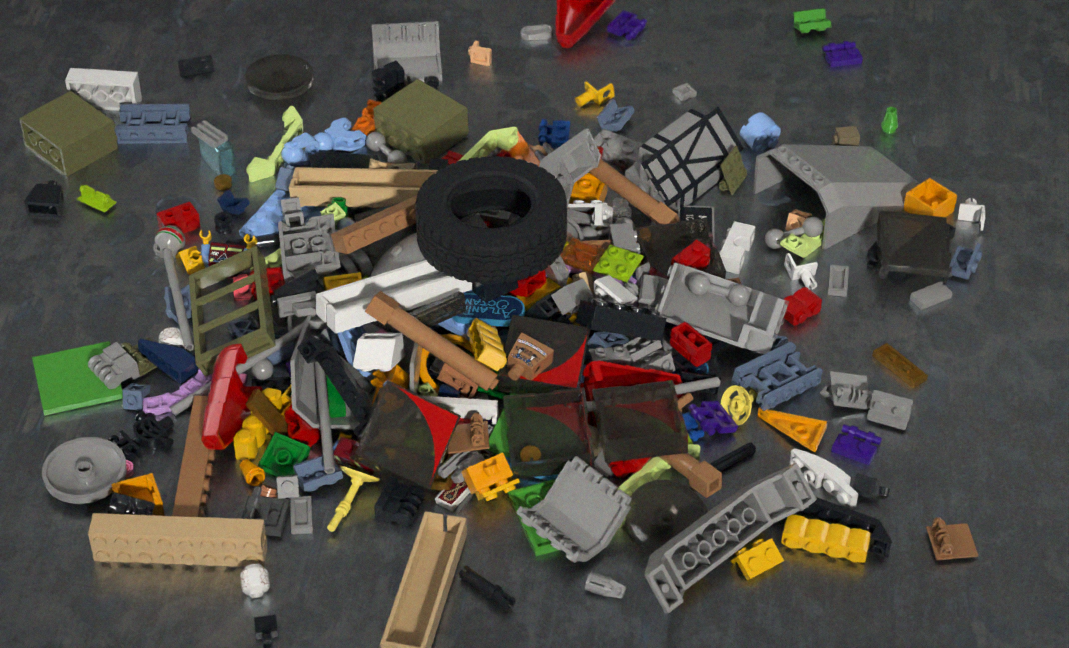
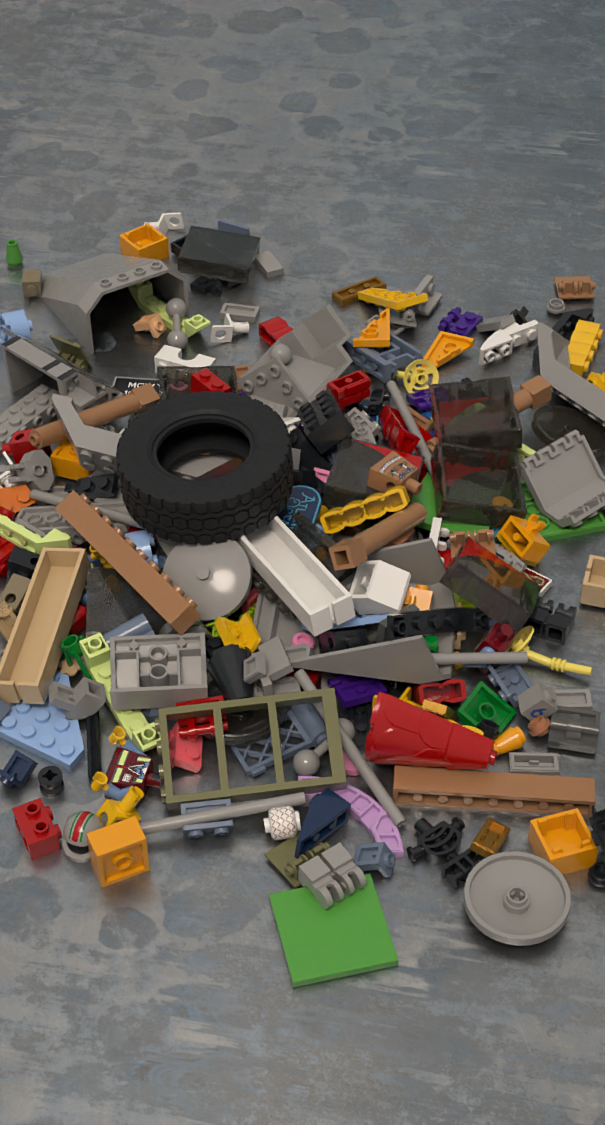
camera: 85 degrees left, 0 degrees up
none -> light orange container [86,816,150,888]
none -> light grey tile [244,651,266,684]
none -> light orange wing [353,308,390,348]
none -> yellow wing [357,288,428,312]
none -> pearl gold plate [469,817,511,858]
none -> light grey tile [476,314,515,332]
none -> black plate [476,719,500,739]
none -> light grey tile [508,752,560,776]
none -> light grey plate [547,298,565,315]

